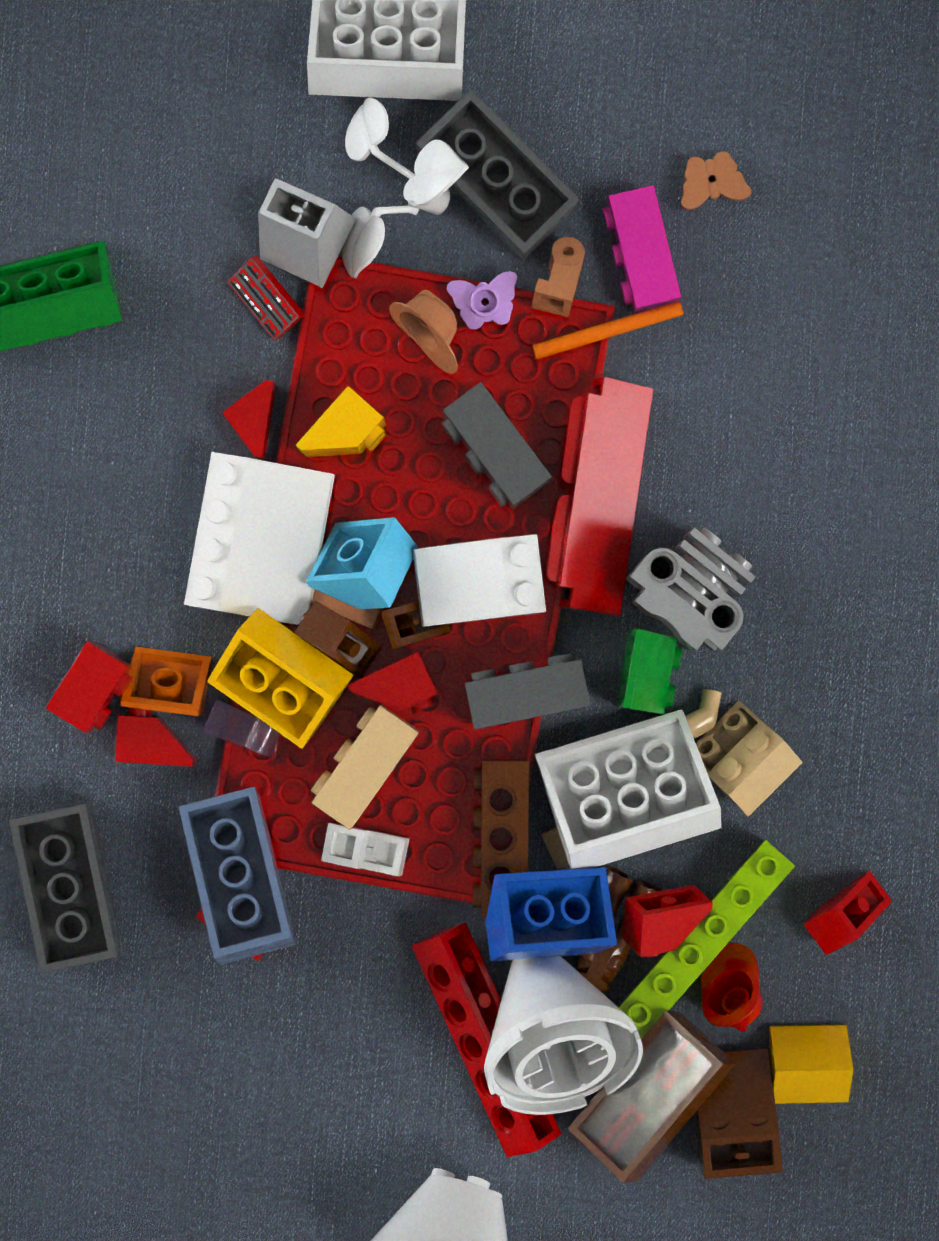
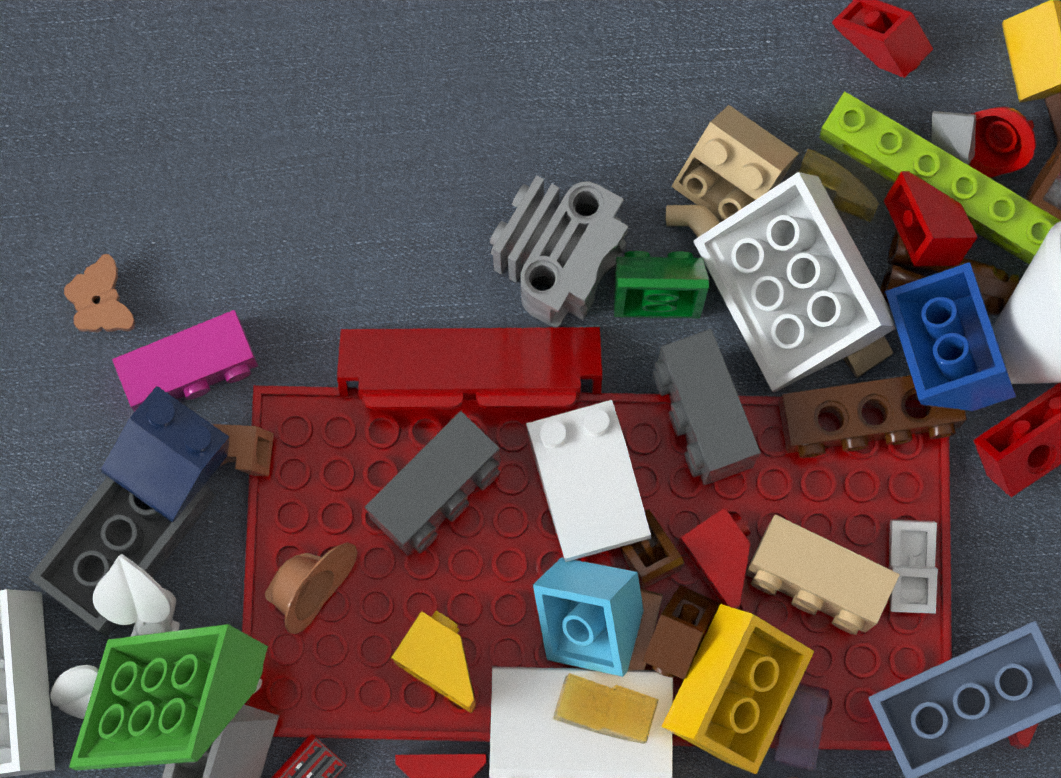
camera: 95 degrees left, 10 degrees down
lavender animal [446,271,517,330] -> none
orange bar [532,300,684,360] -> none
none -> bright green slope [69,624,268,771]
none -> dark blue slope [101,386,229,523]
none -> clear yellow slope [553,673,659,744]
none -> clear yellow slope [799,148,879,222]
none -> light grey slope [931,111,976,165]

